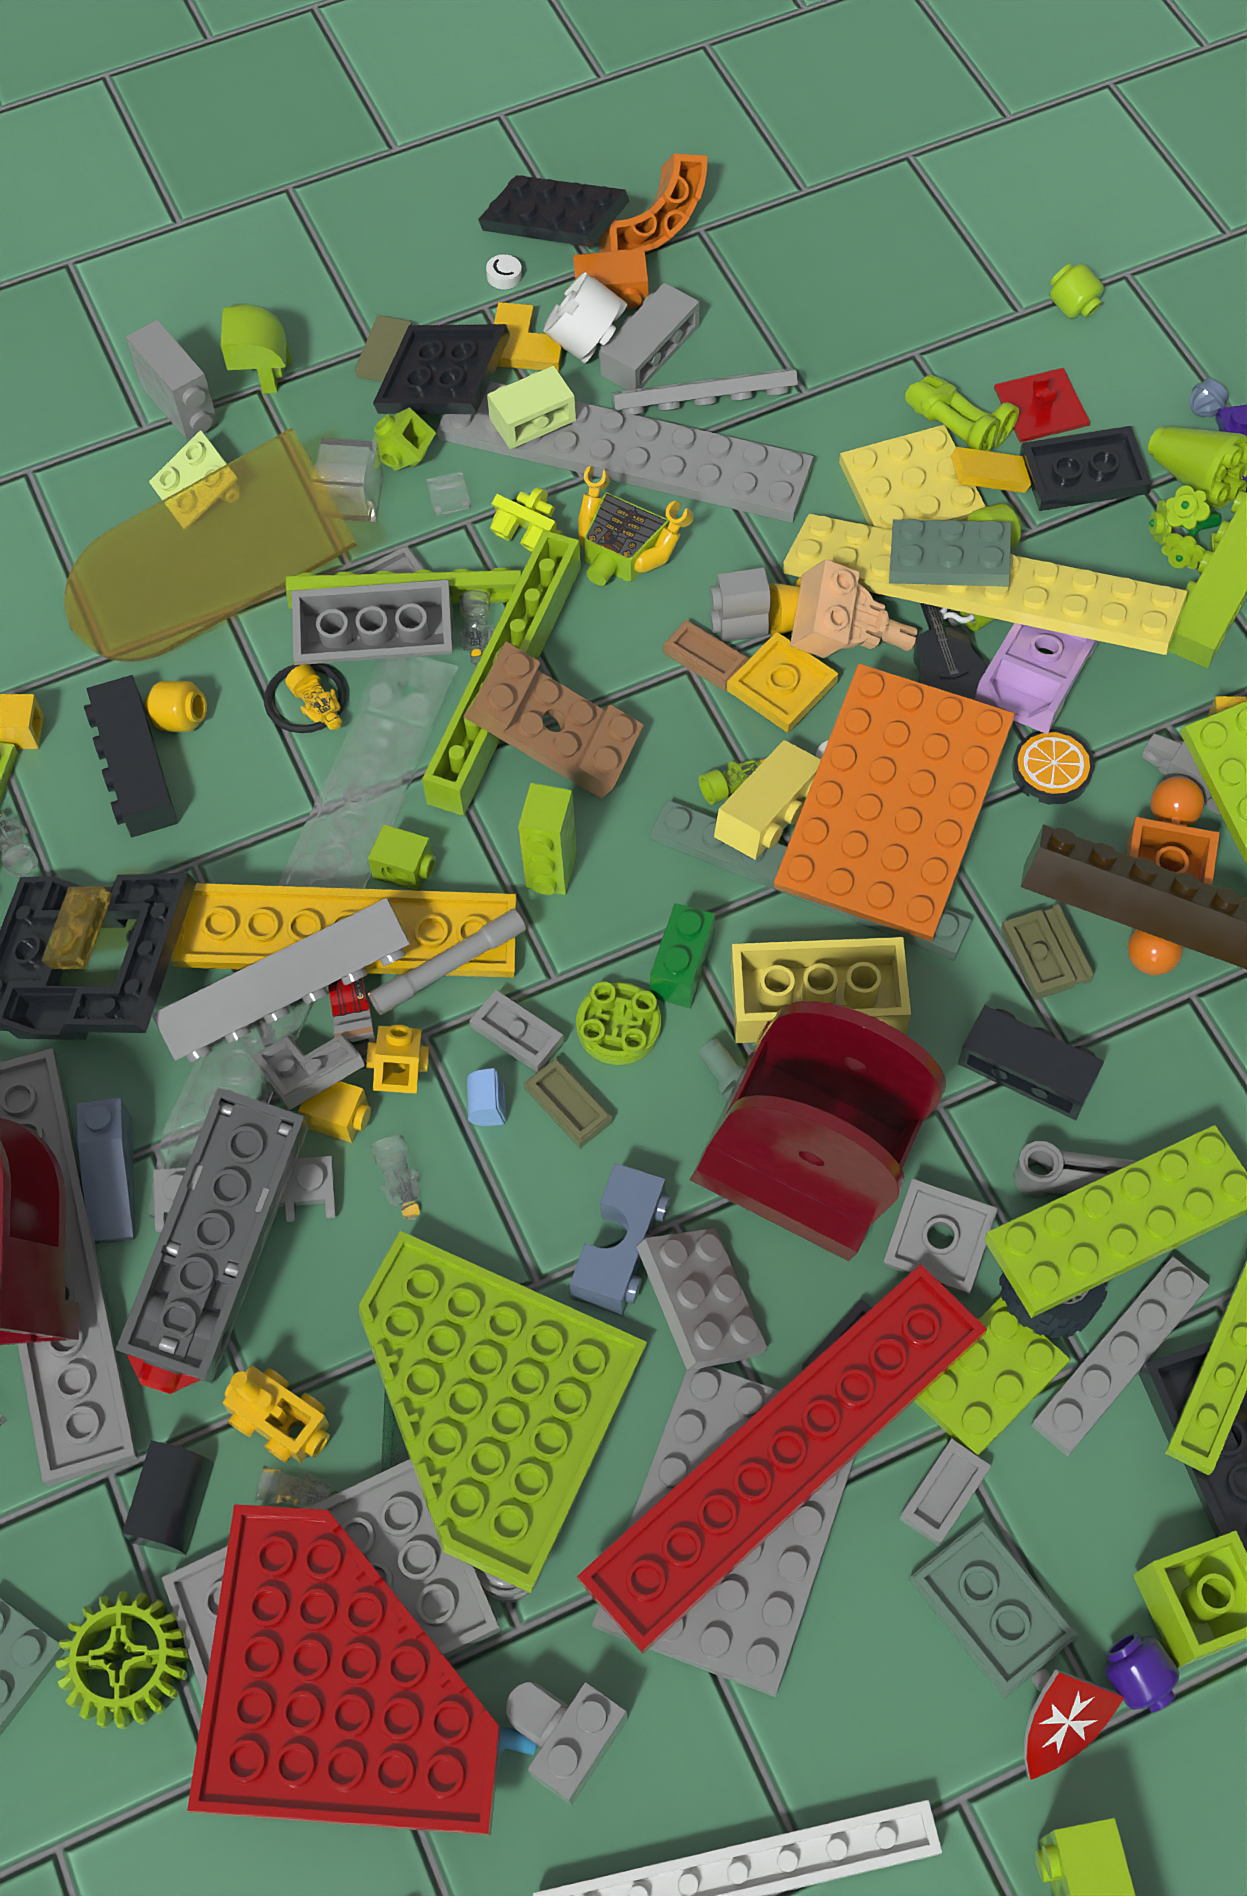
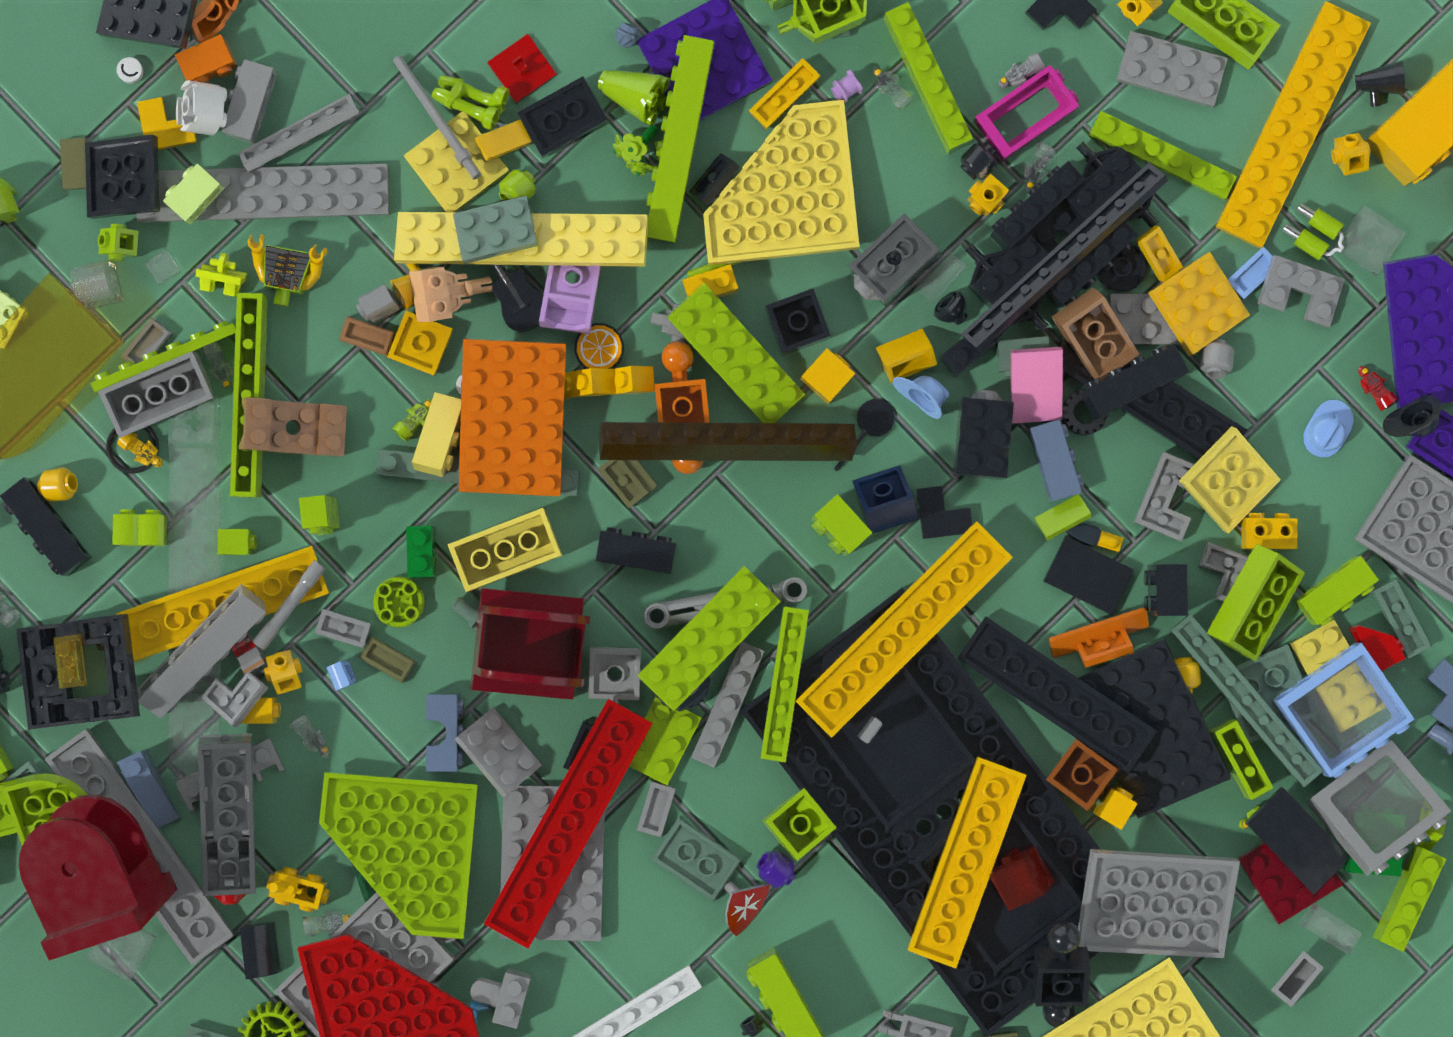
camera: 20 degrees left, 25 degrees up
none -> lime brick [112,509,168,546]
none -> light grey bar [393,55,481,180]
none -> yellow arch [564,366,655,399]

